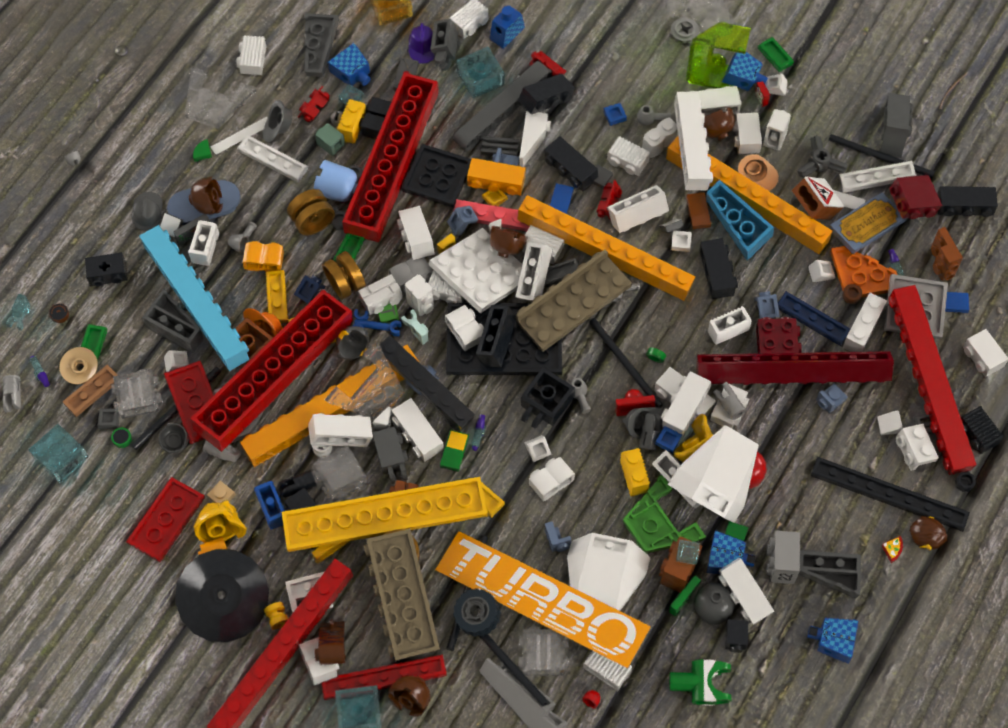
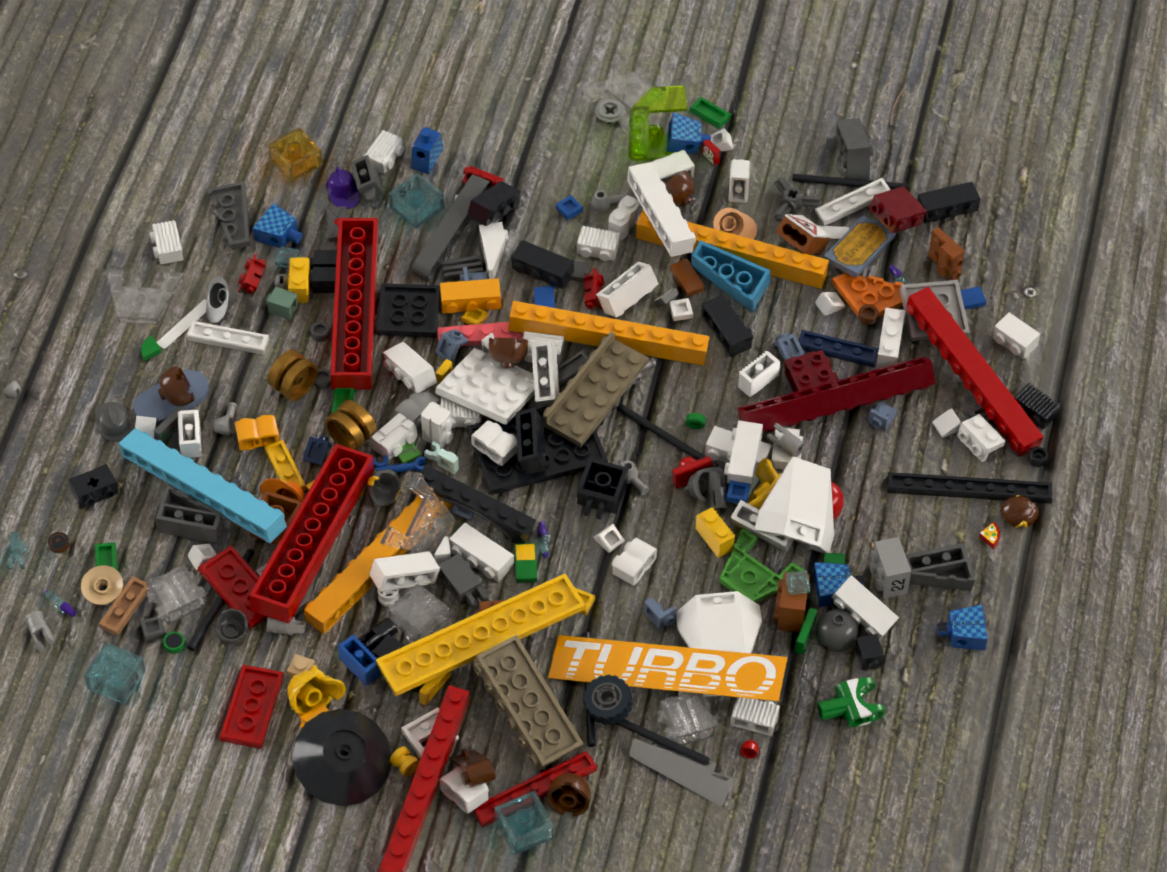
camera: 20 degrees left, 10 degrees down
light blue cylinder [314,160,358,202] -> none
white brick [733,113,762,154] -> none

